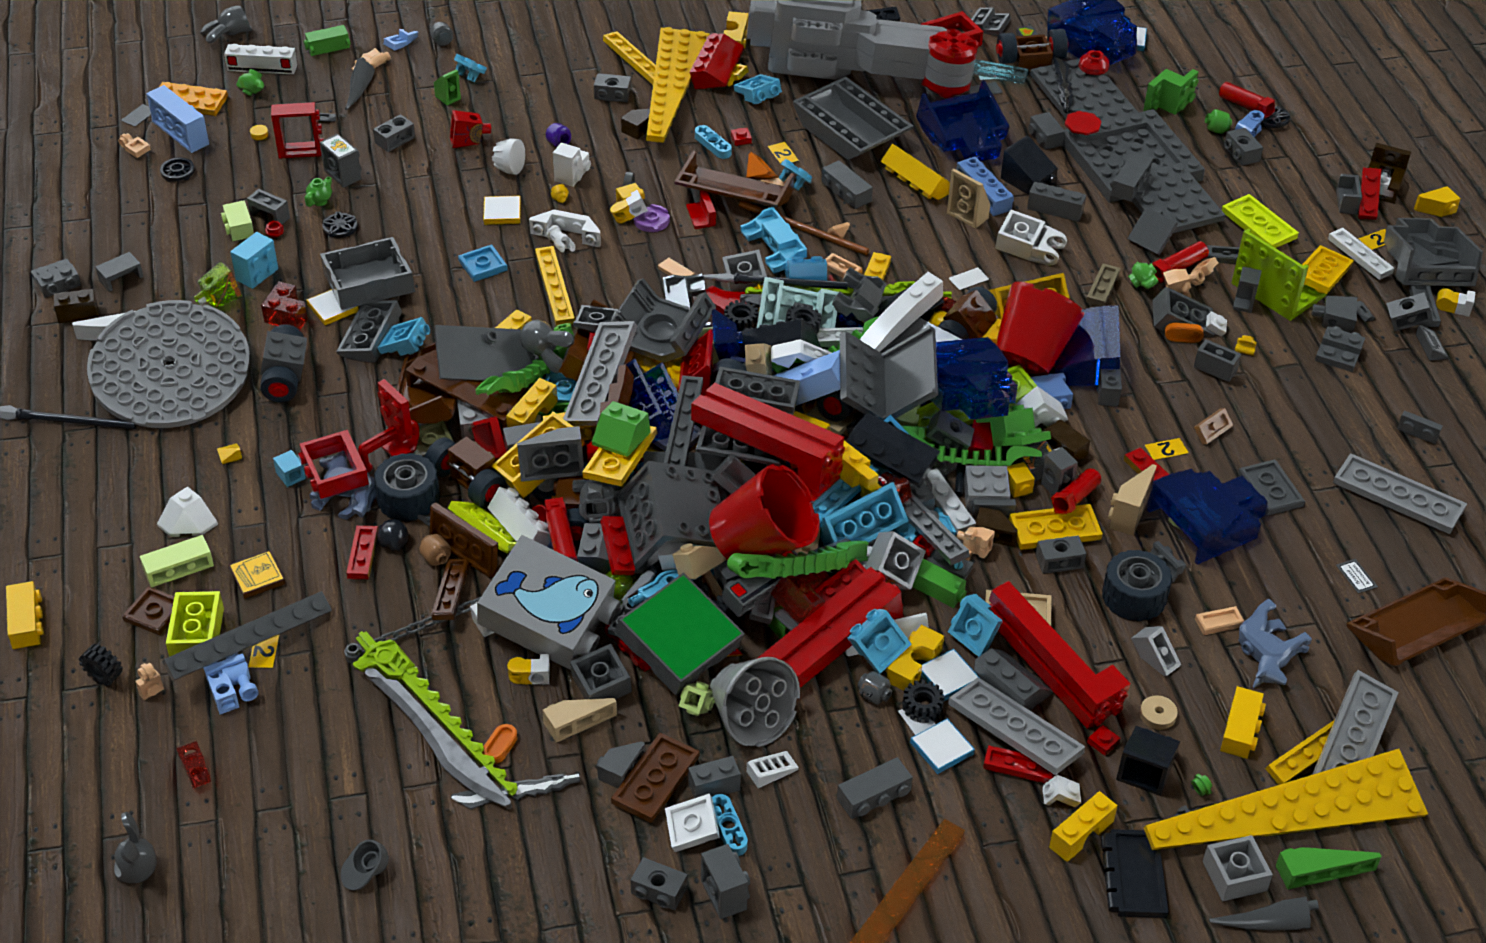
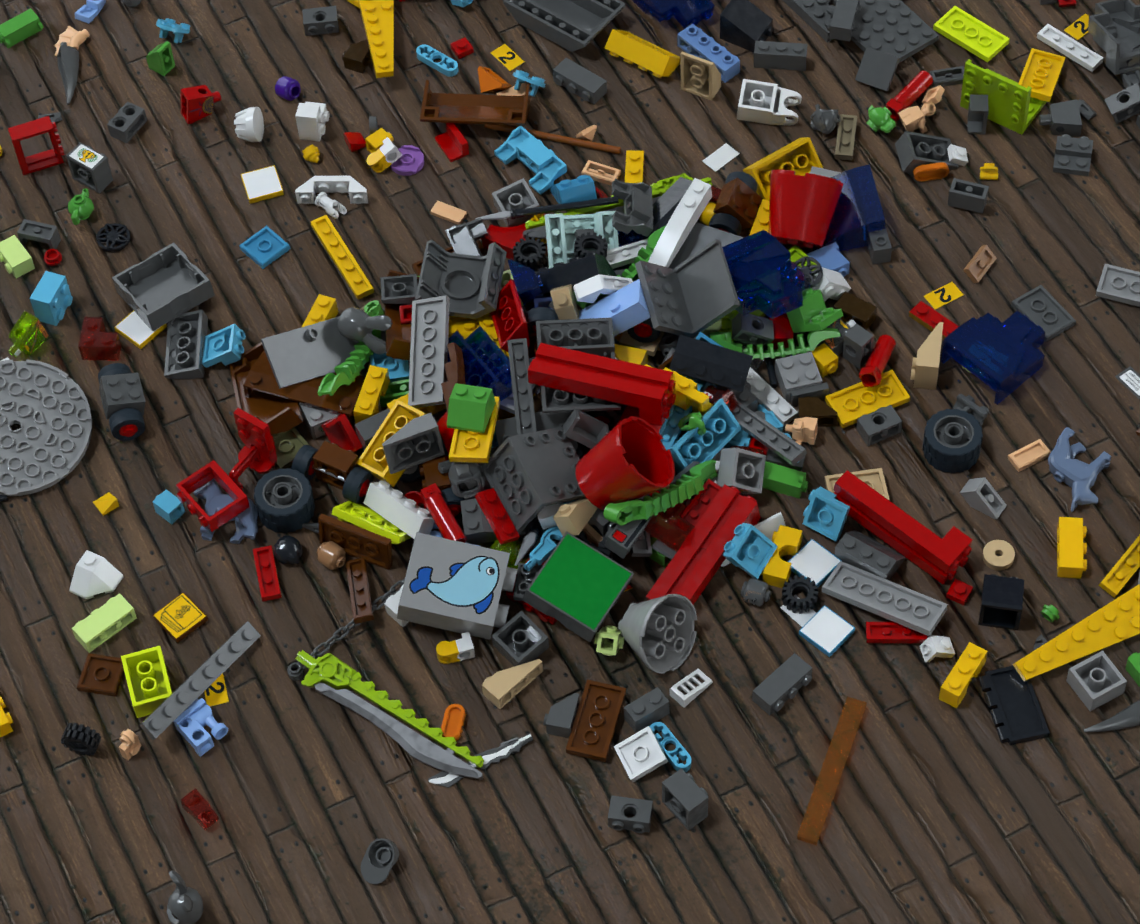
camera: 10 degrees left, 10 degrees up
none -> red slope [344,132,366,152]
none -> bright green piece [678,411,706,435]
none -> black wheel [788,256,823,291]
none -> dark grey helmet [810,104,840,134]

